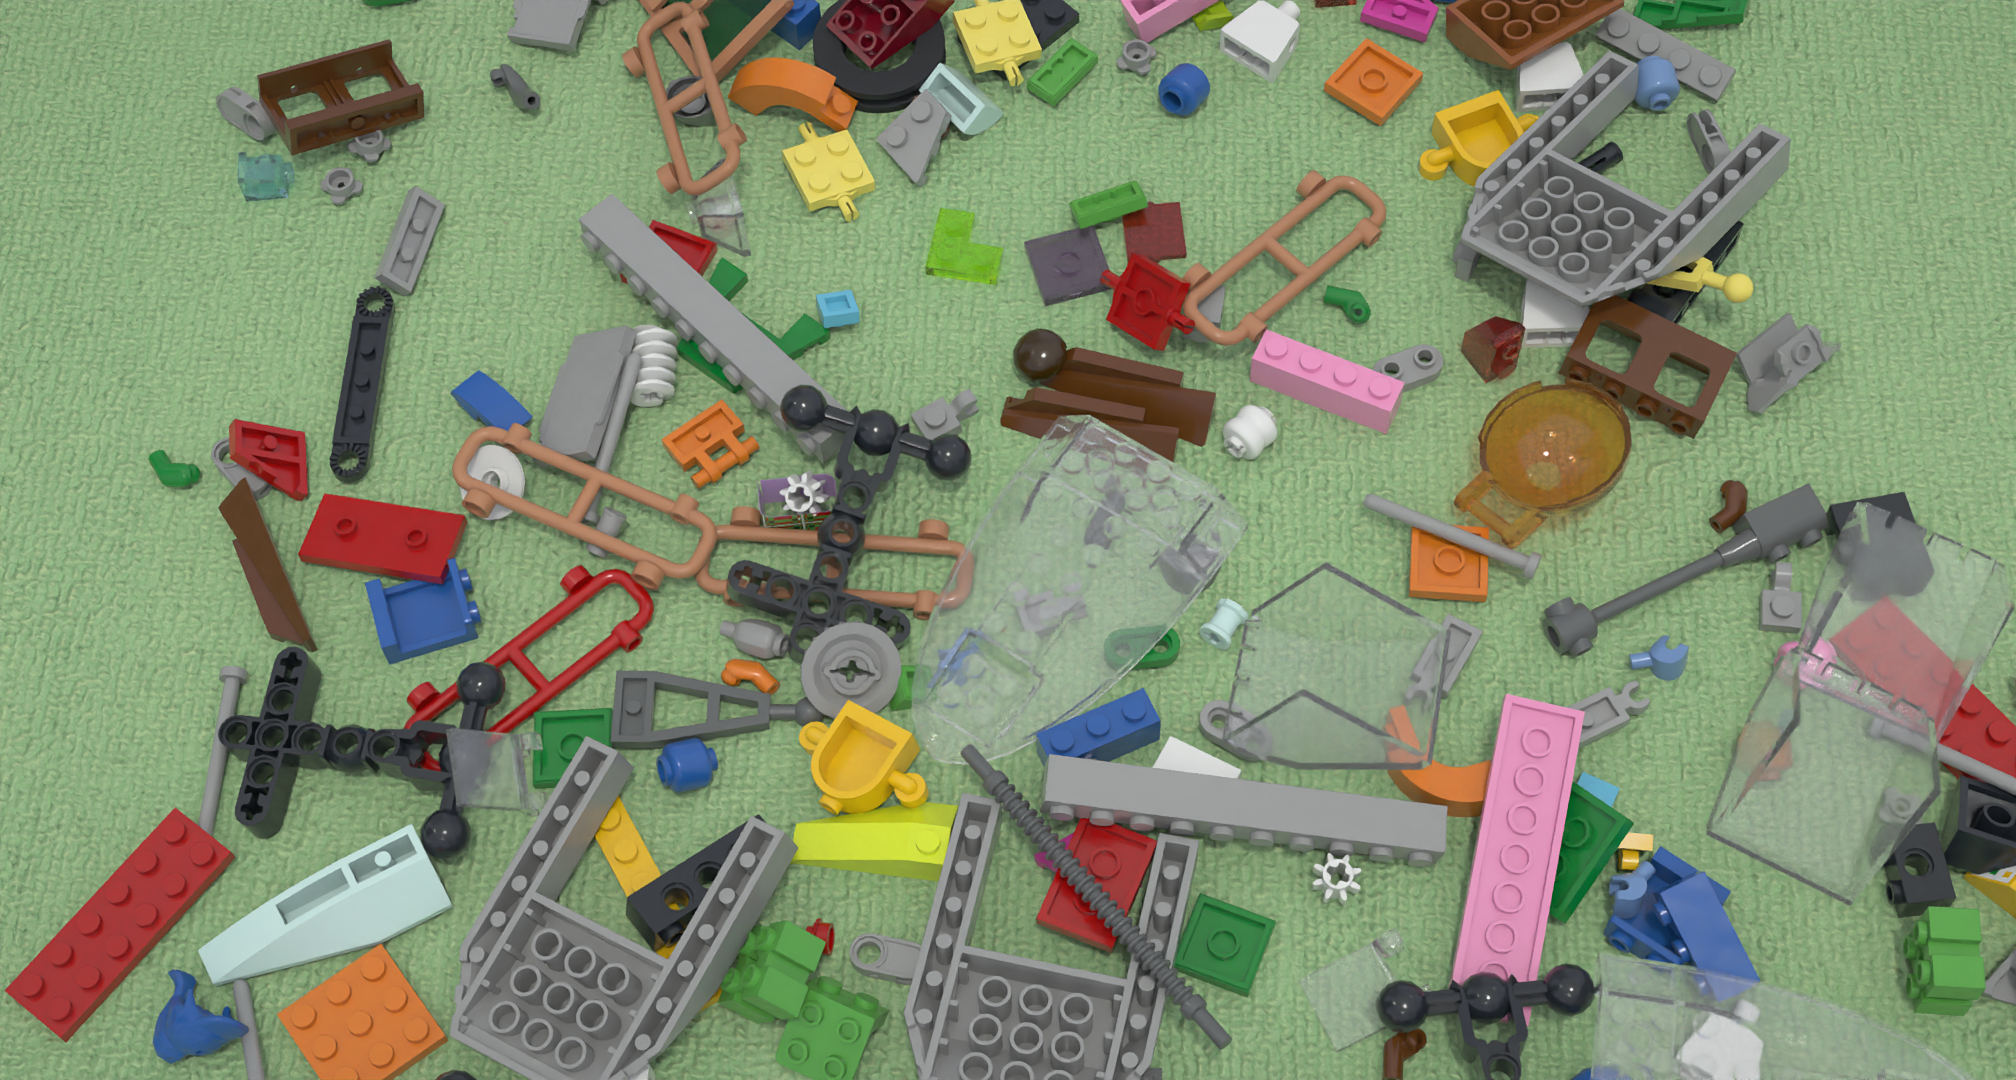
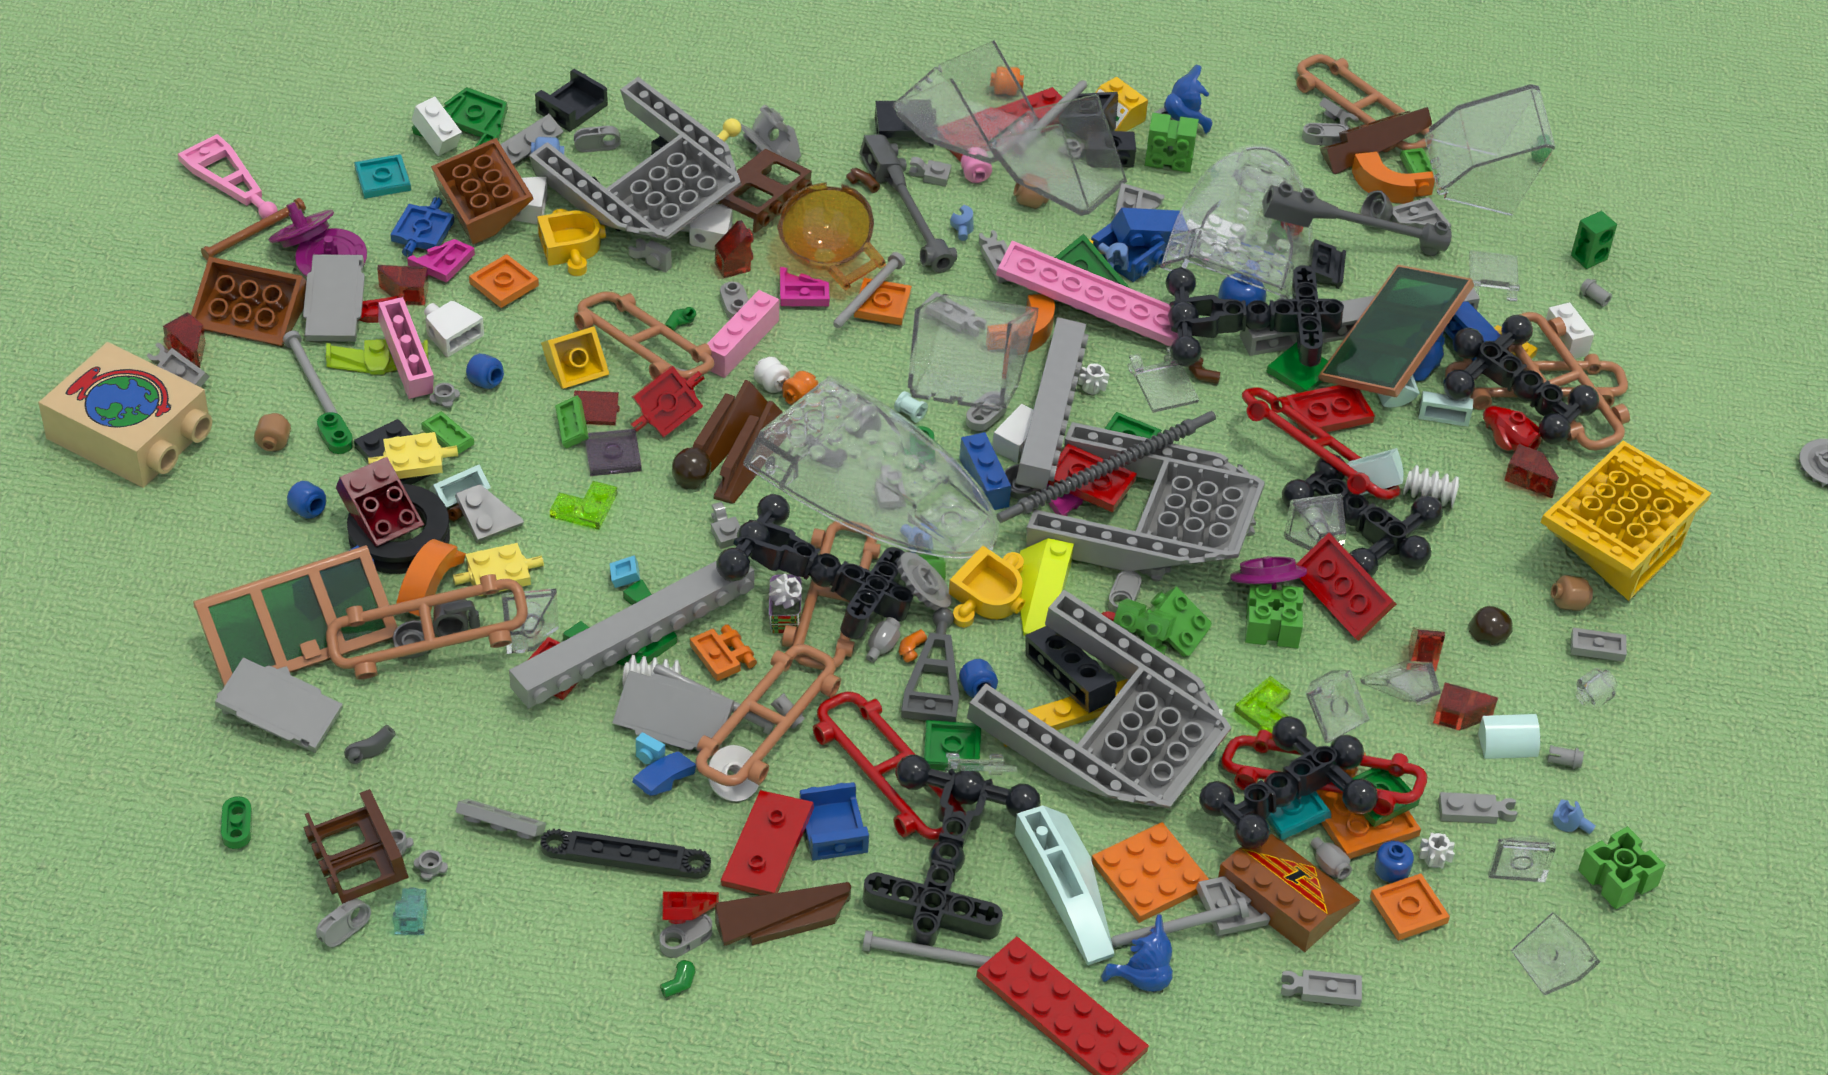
camera: 90 degrees left, 15 degrees down
none -> dark grey piece [433,599,480,637]
none -> black panel [535,69,608,132]
none -> yellow slope [541,326,609,389]
none -> medium azure plate [636,732,665,764]
none -> dark pink wing [780,267,830,307]
none -> orange piece [782,371,819,407]
none -> light grey wing [1113,183,1165,219]

